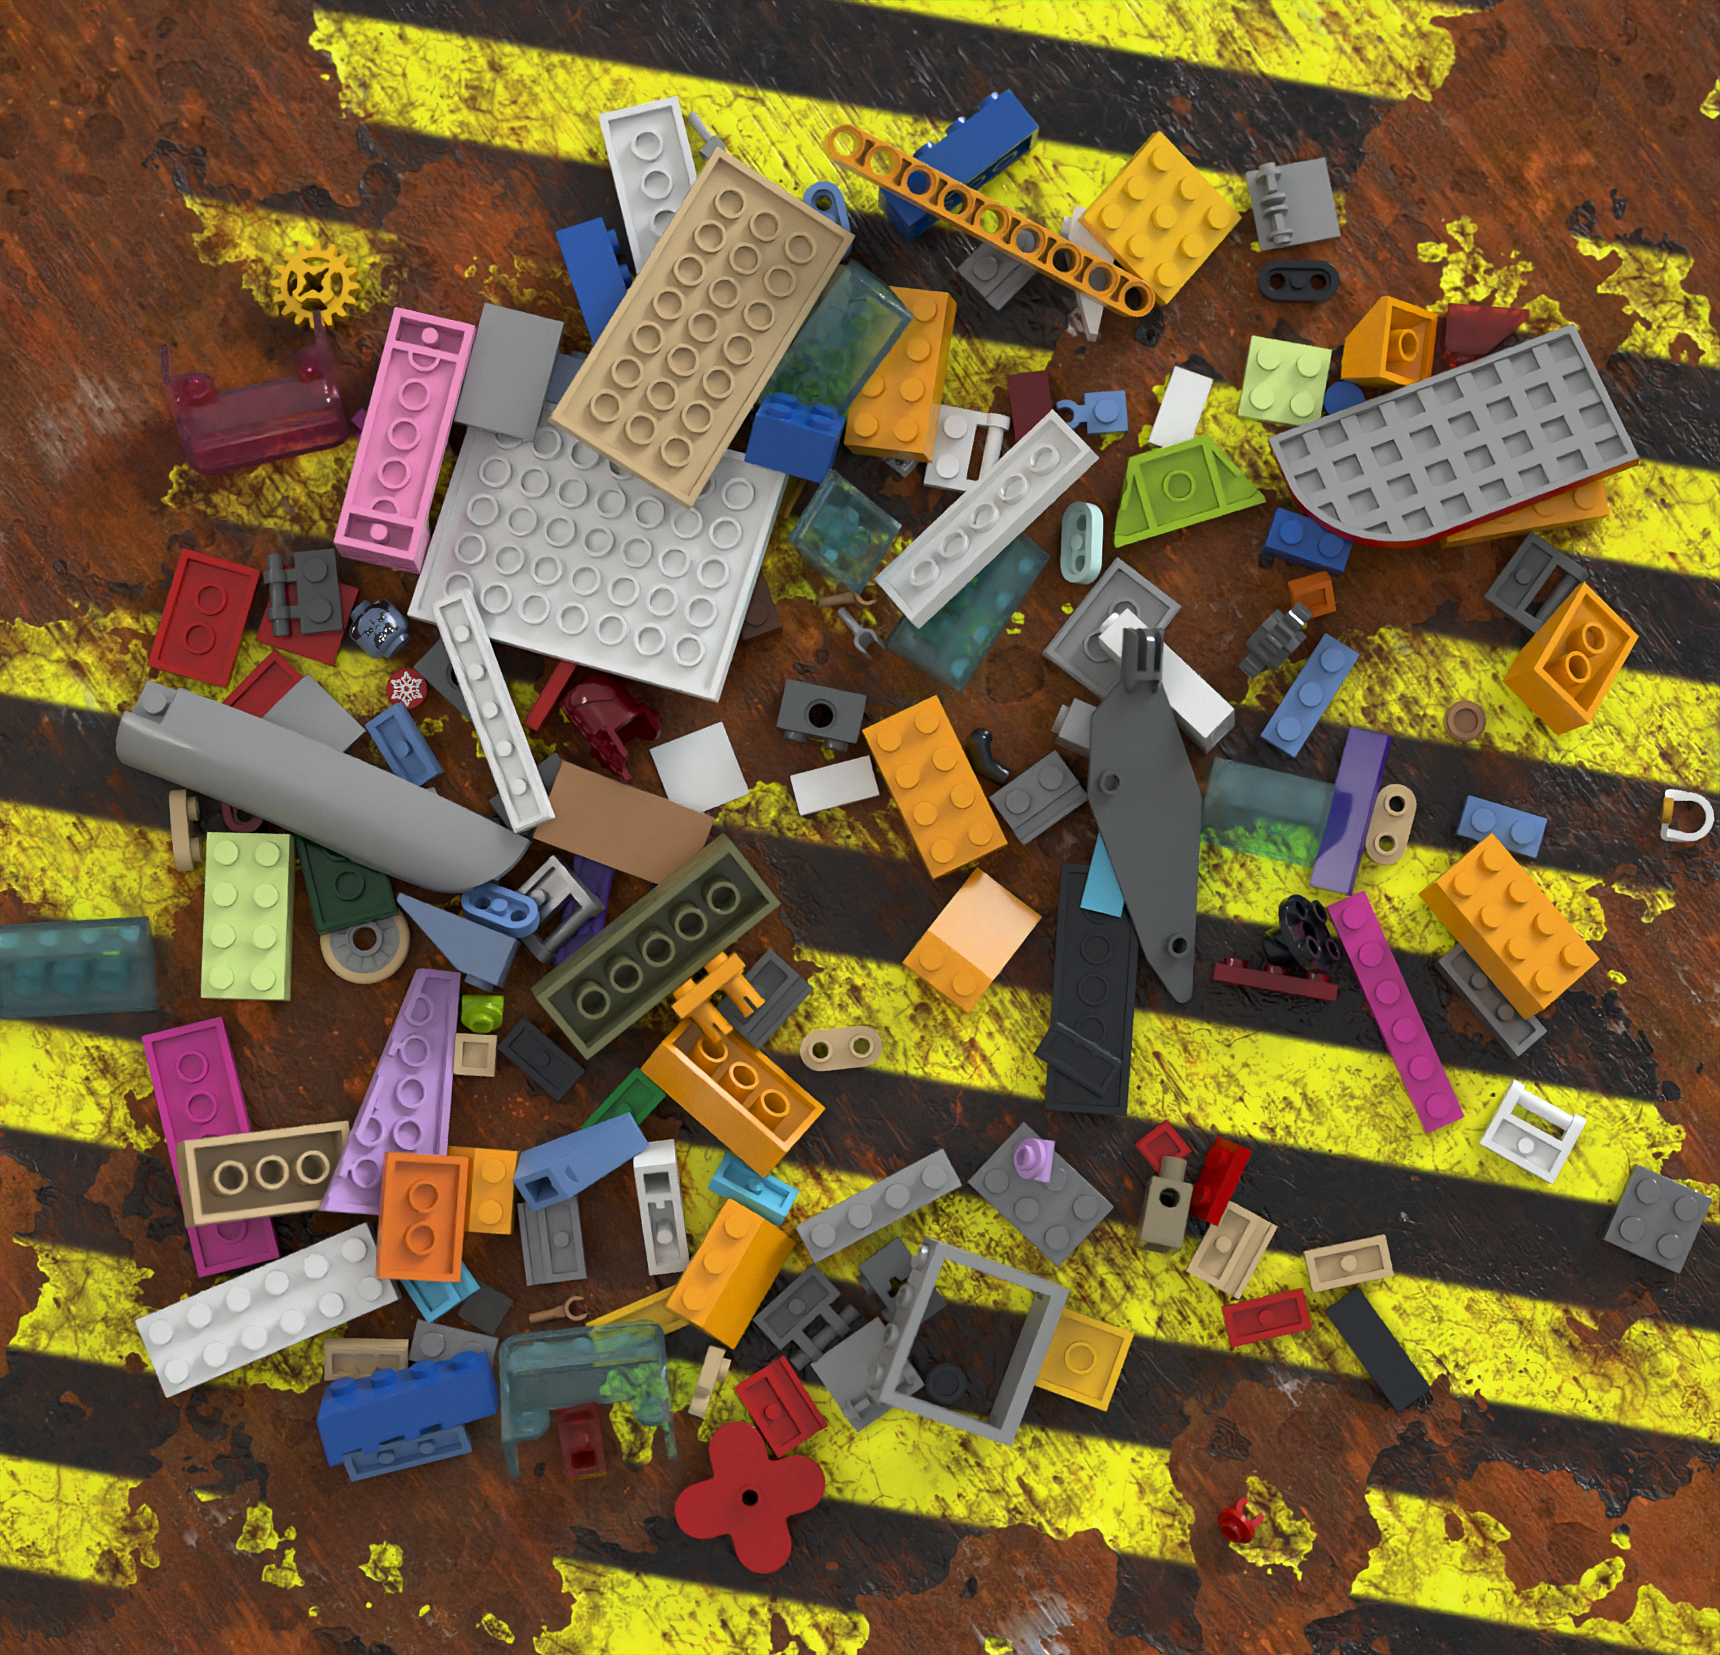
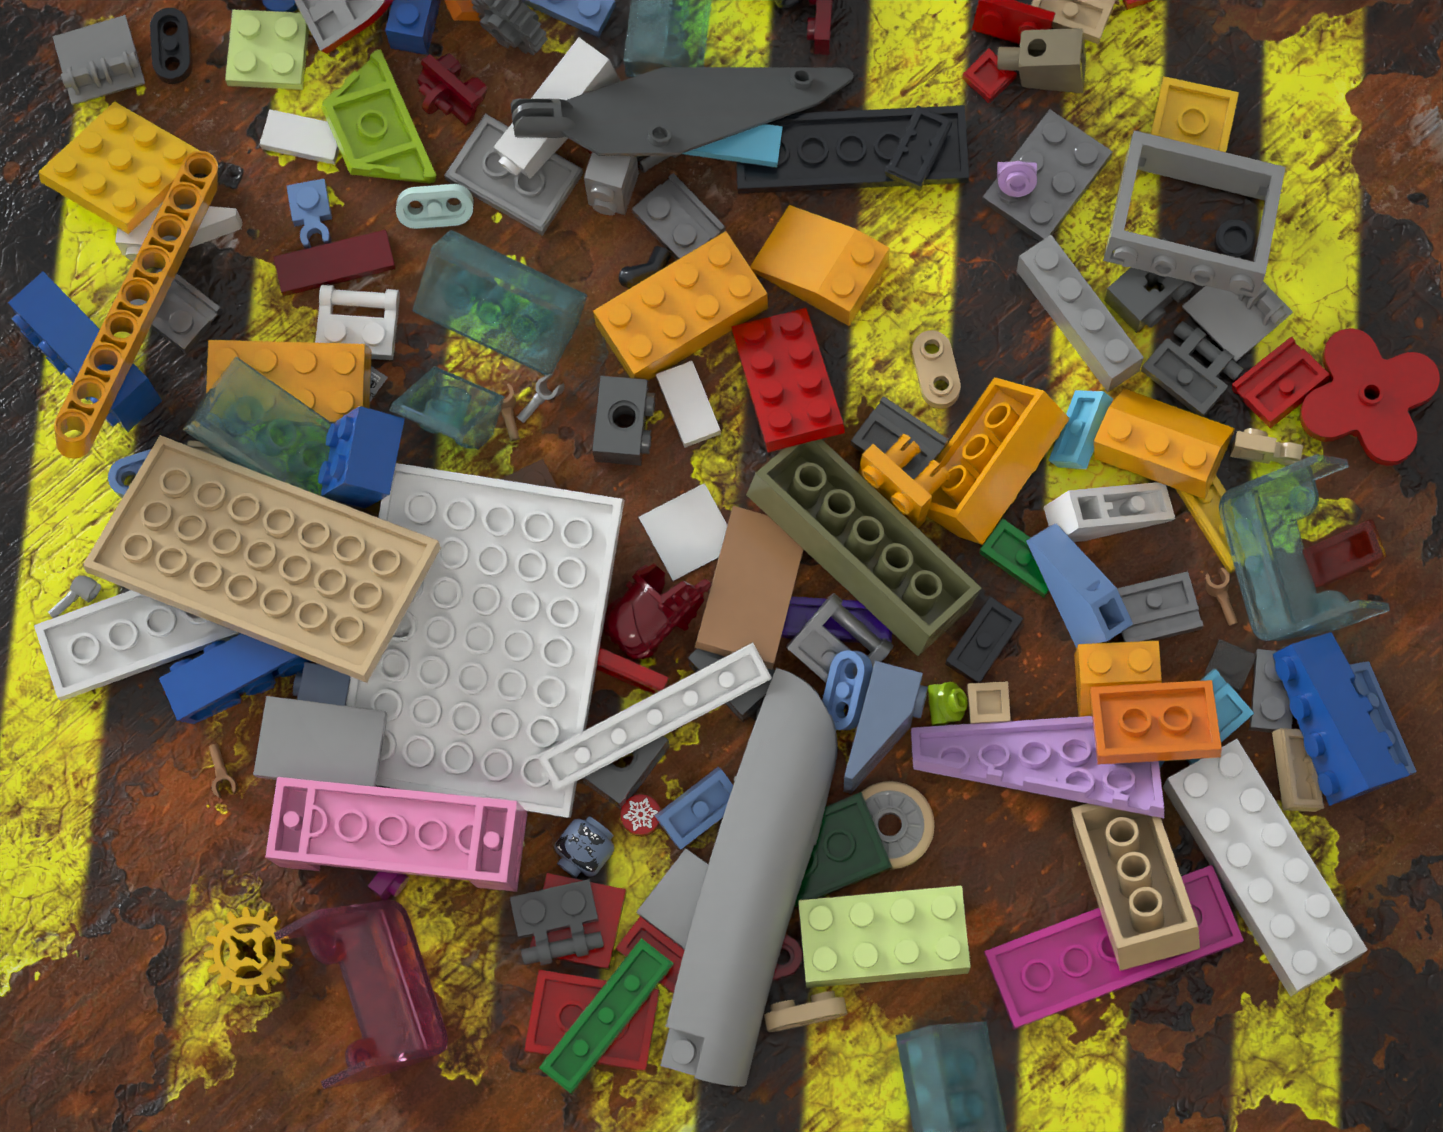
camera: 90 degrees left, 10 degrees down
white plate [874,409,1099,629] -> none
none -> medium nougat hand [209,744,238,798]
none -> dark red hips [417,53,487,125]
none -> green tile [539,938,674,1095]
none -> red plate [731,308,845,452]

